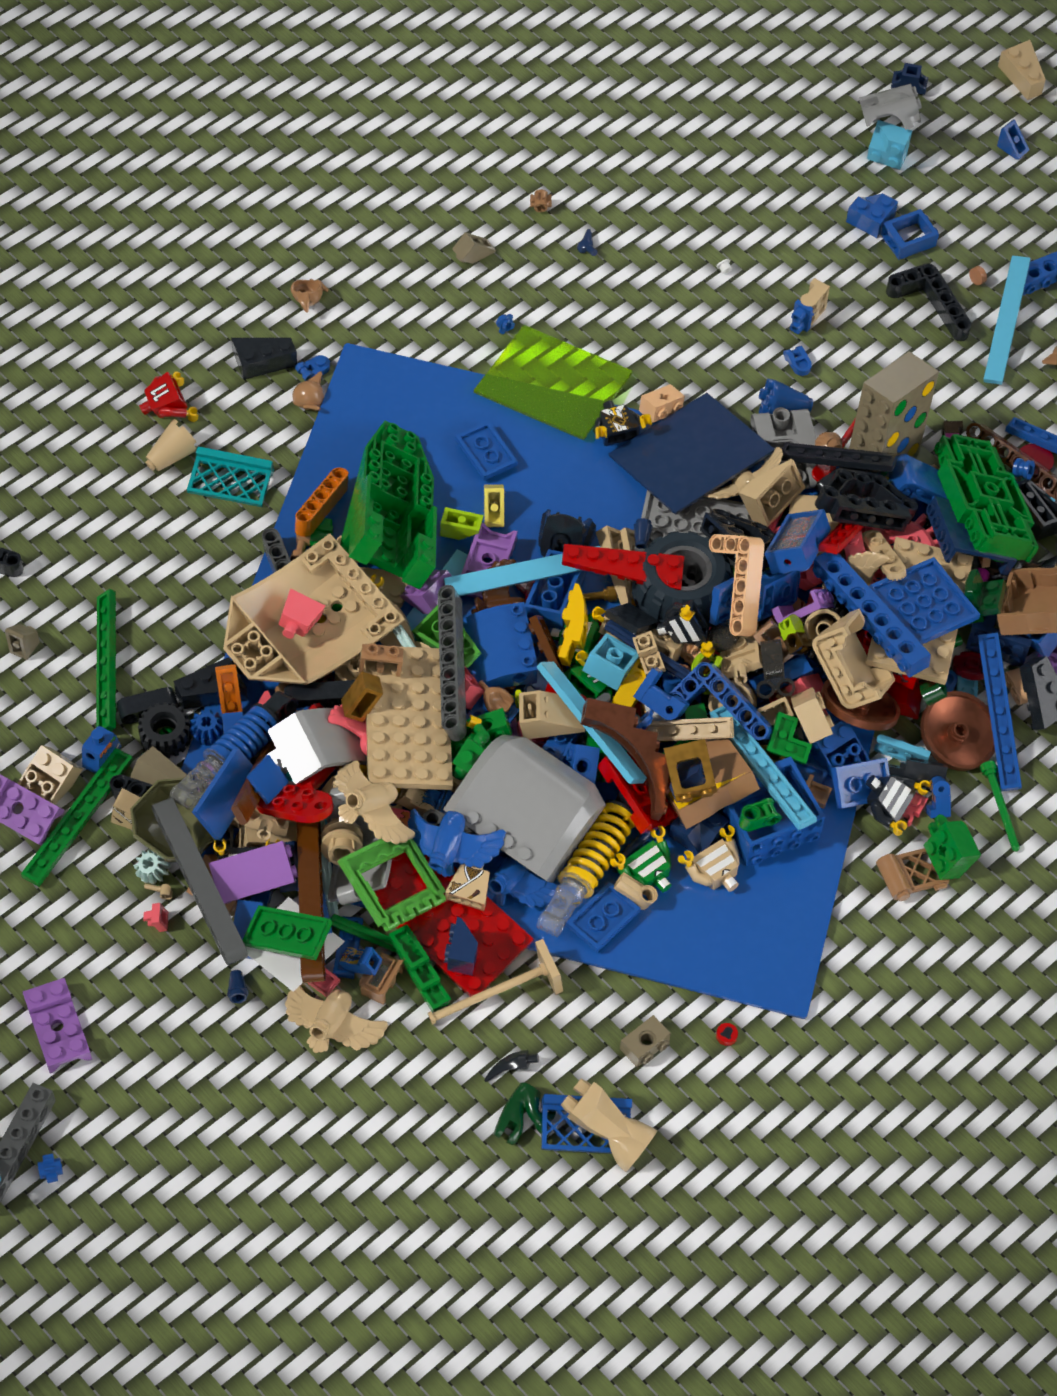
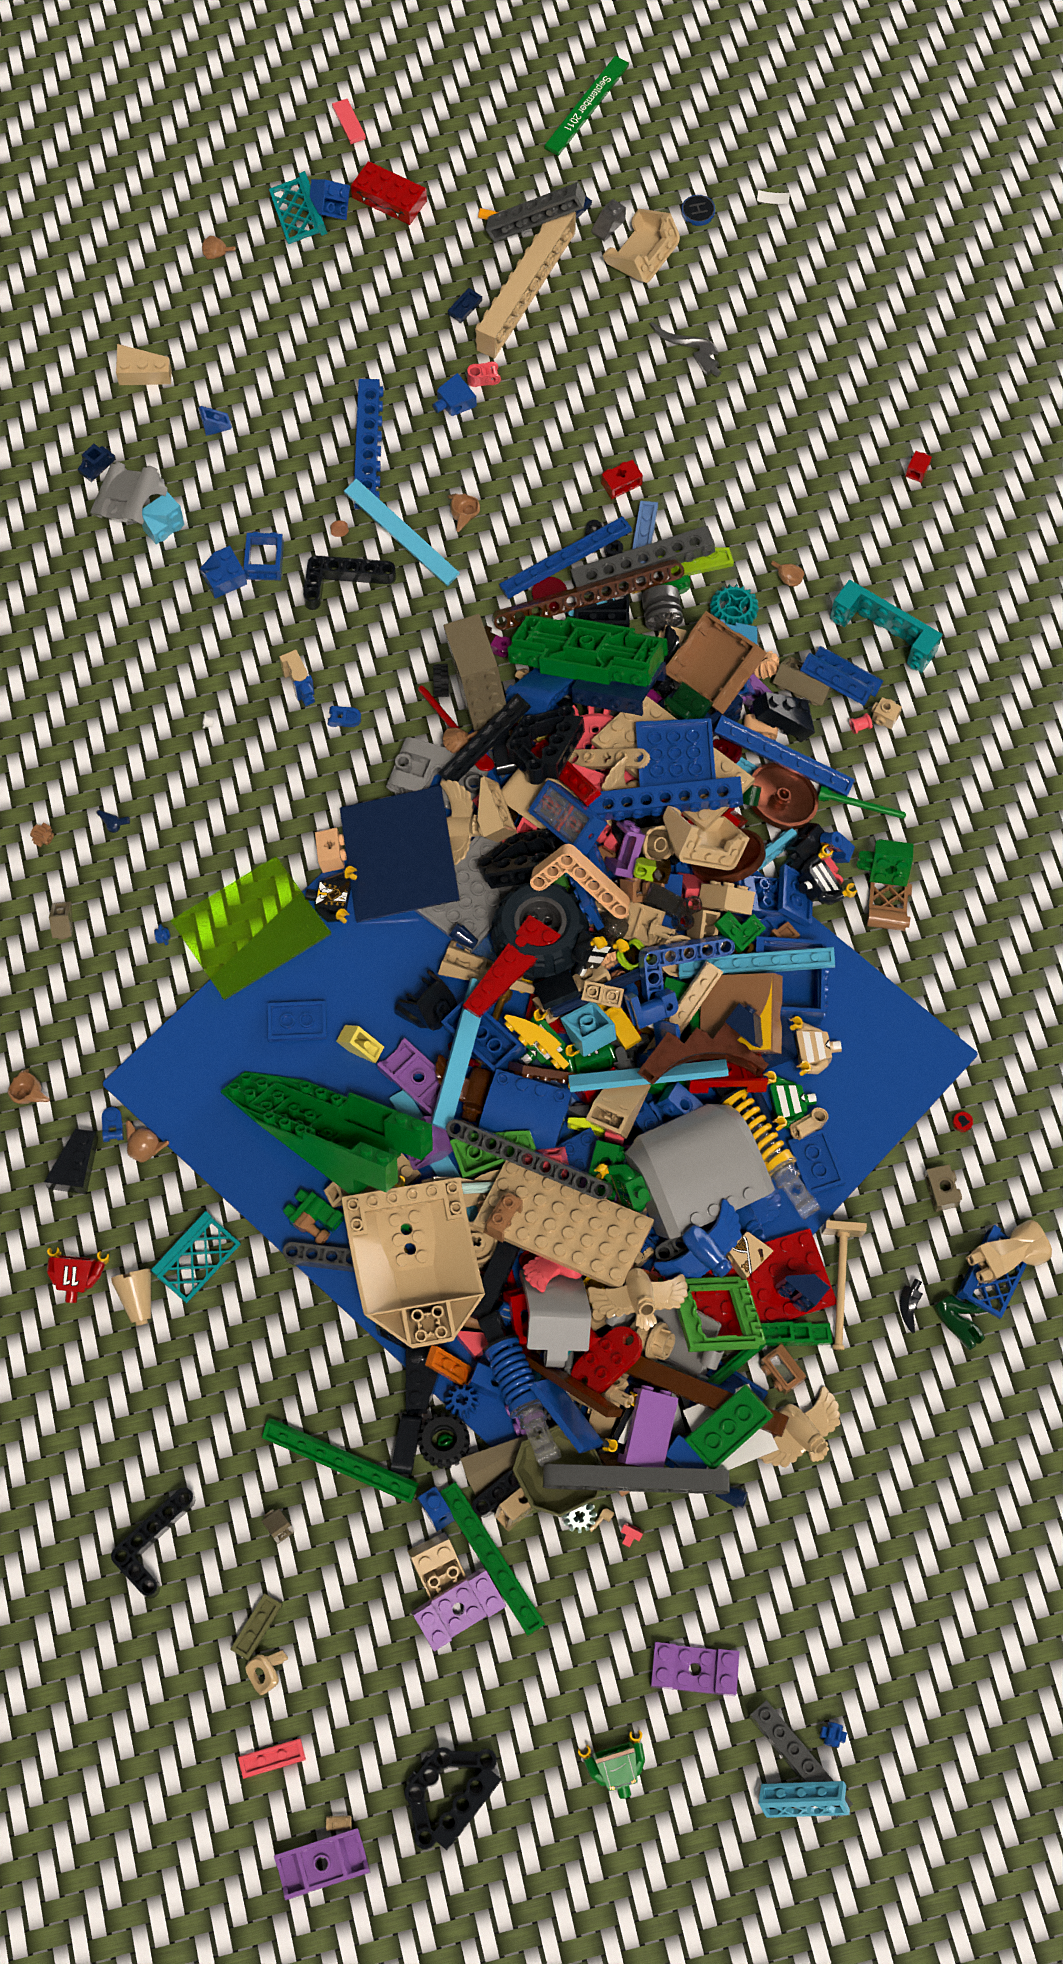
camera: 60 degrees left, 10 degrees up
blue piece [246,754,289,804] -> none
coral torso [279,589,325,639] -> none
orange beam [295,468,349,537] -> none
blue leg [339,947,383,976] -> none
pearl gold brick [341,671,383,722] -> none
lime slope [440,507,483,540] -> none
medium nougat piece [478,680,514,713] -> none
pearl gold window [664,739,718,803] -> none
green piece [739,798,782,831] -> none
blue cone [759,379,813,414] -> none
blue wheel [1012,458,1035,480] -> none

